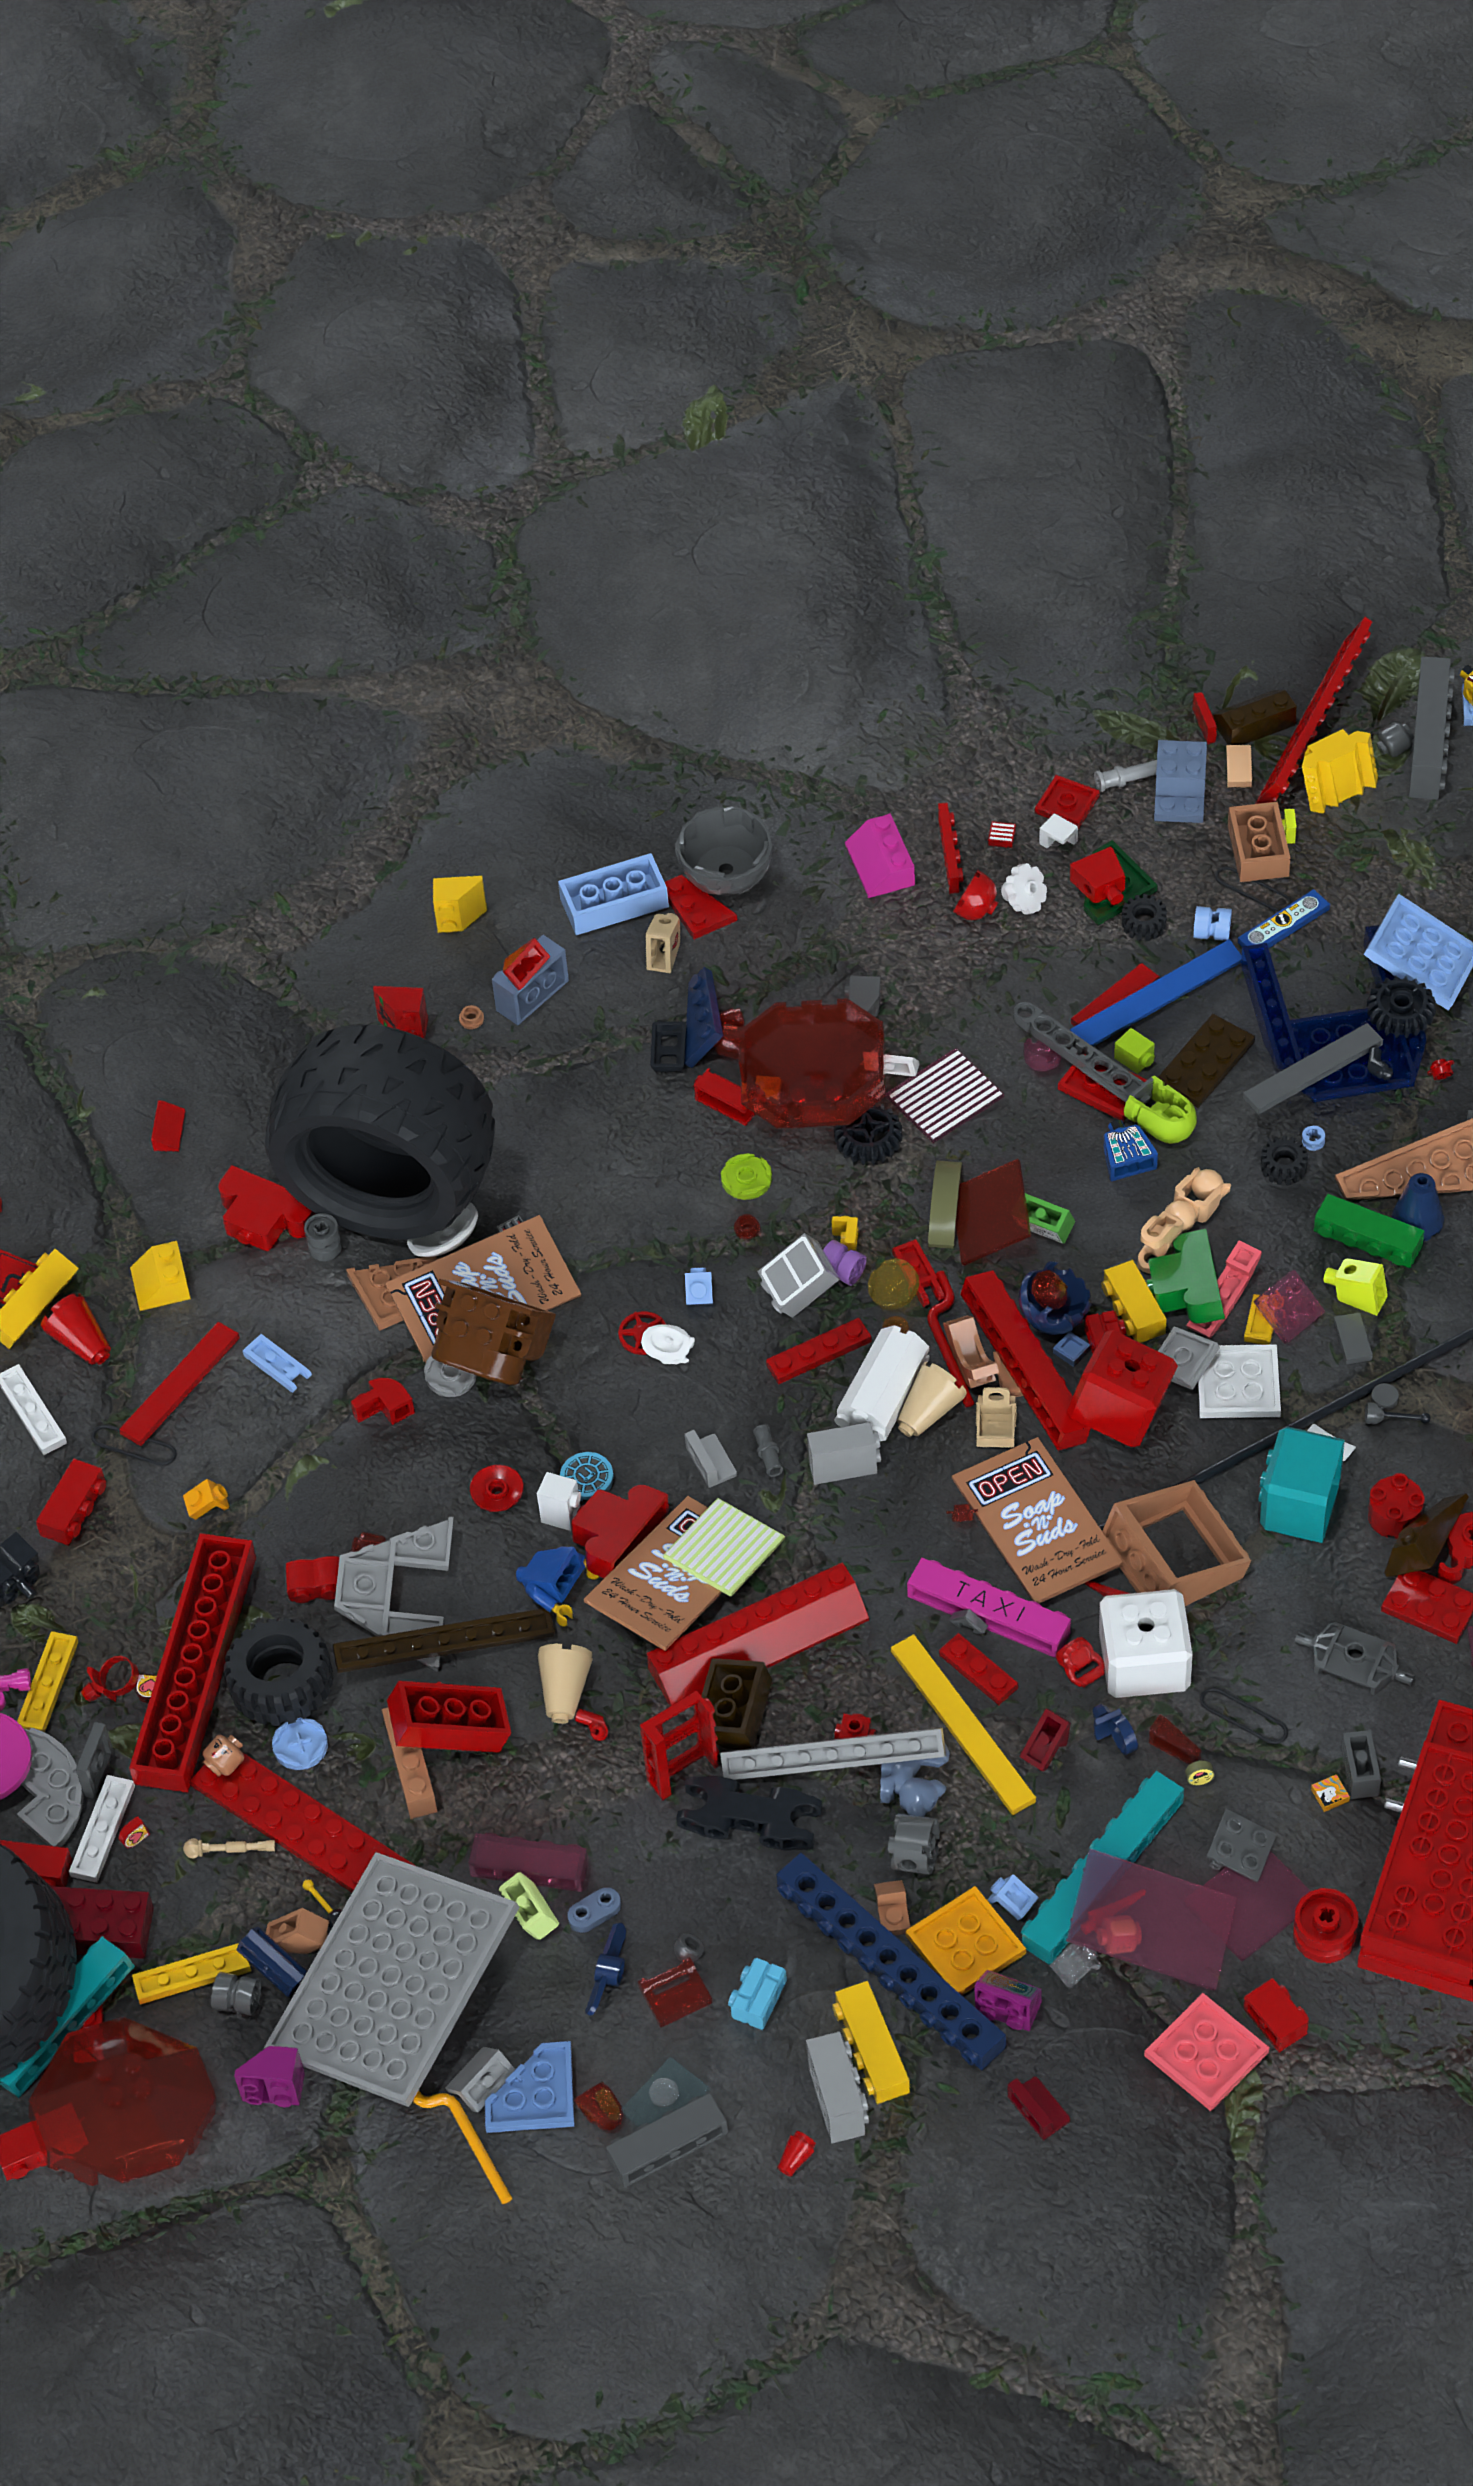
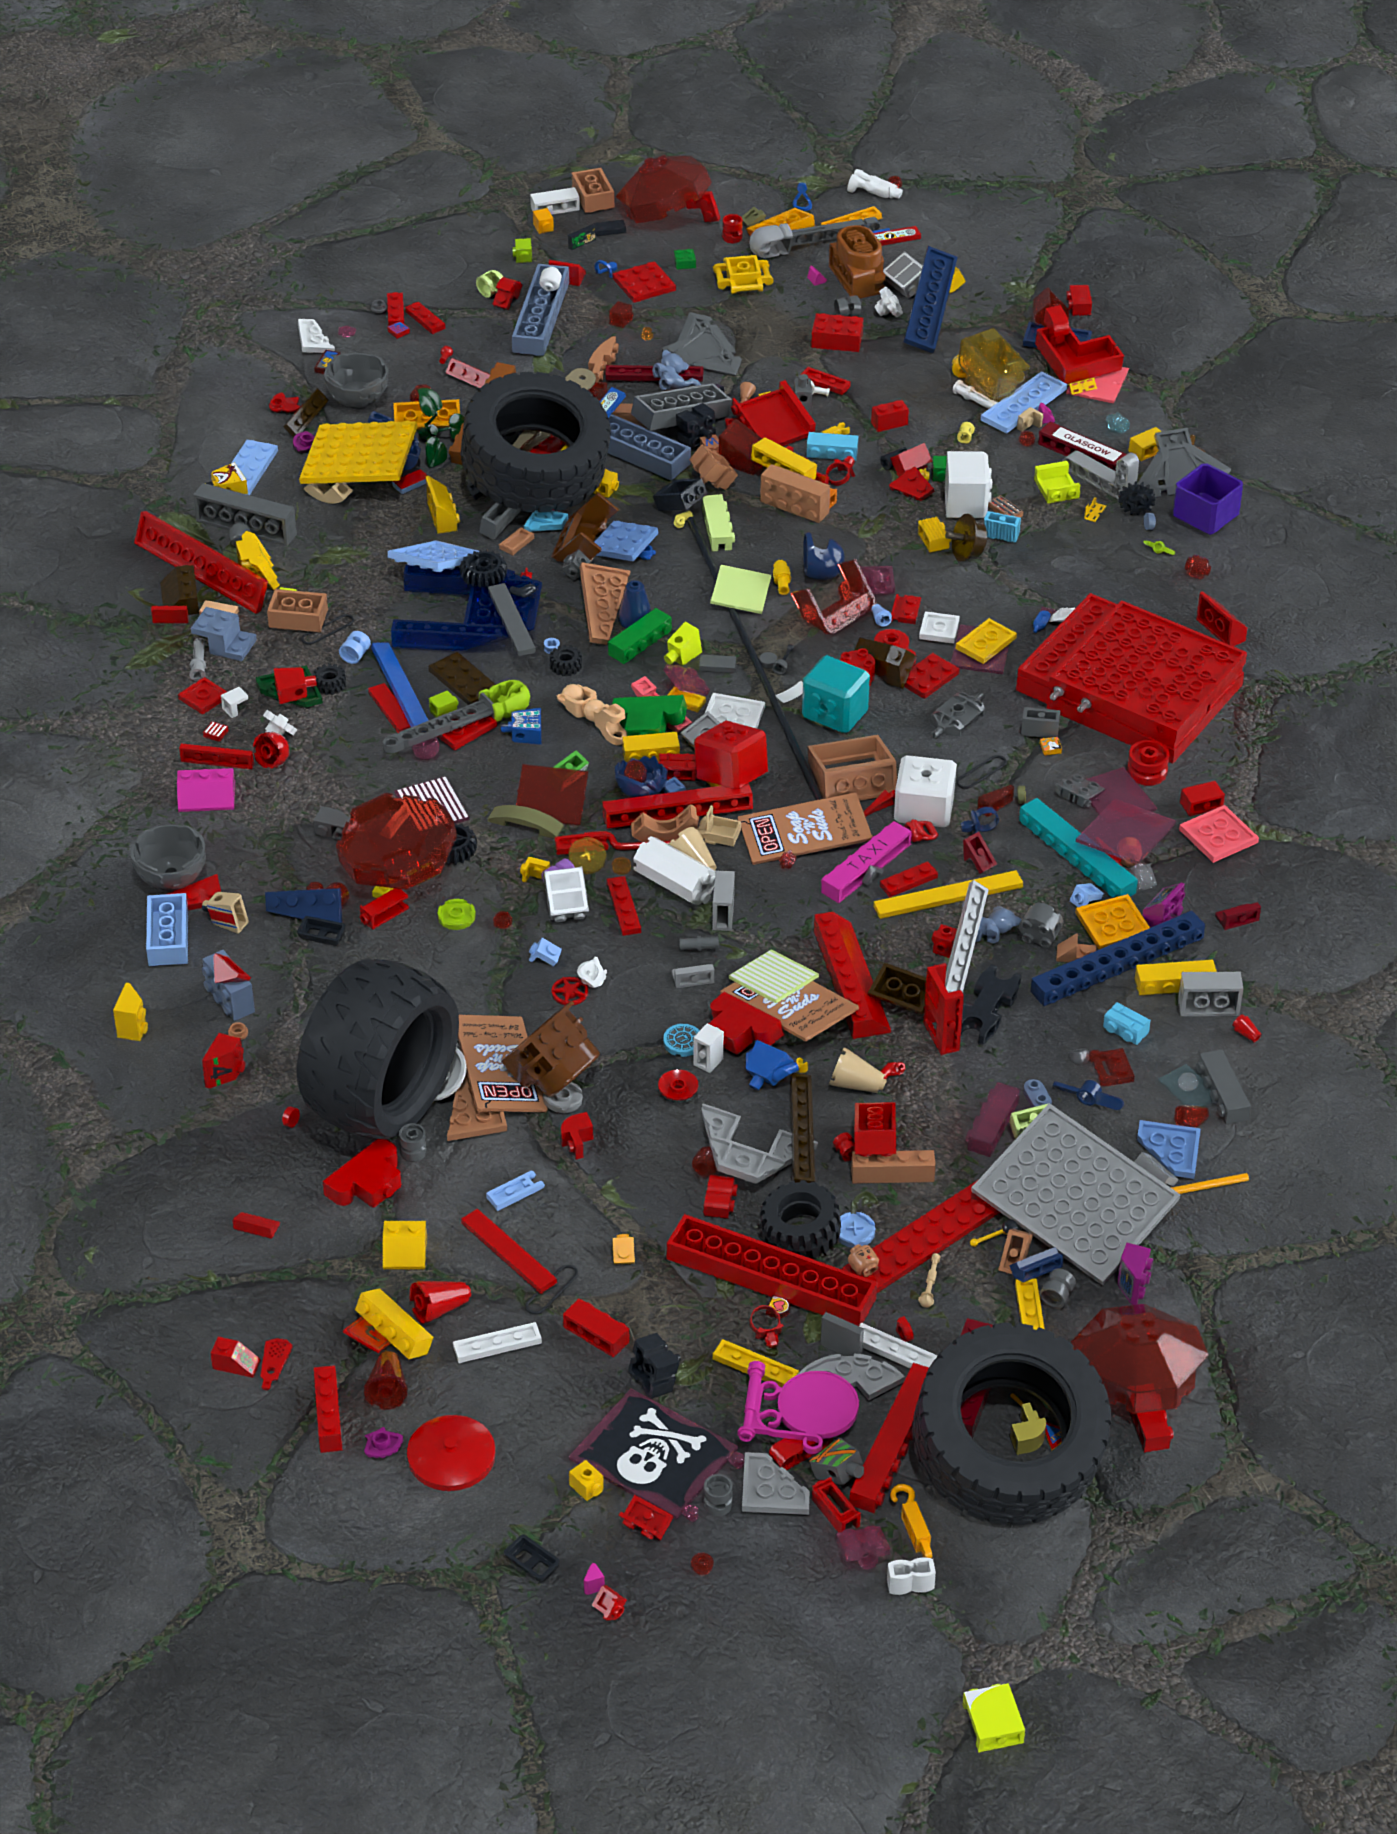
camera: 80 degrees left, 10 degrees down
tile [1238,889,1330,958] -> none

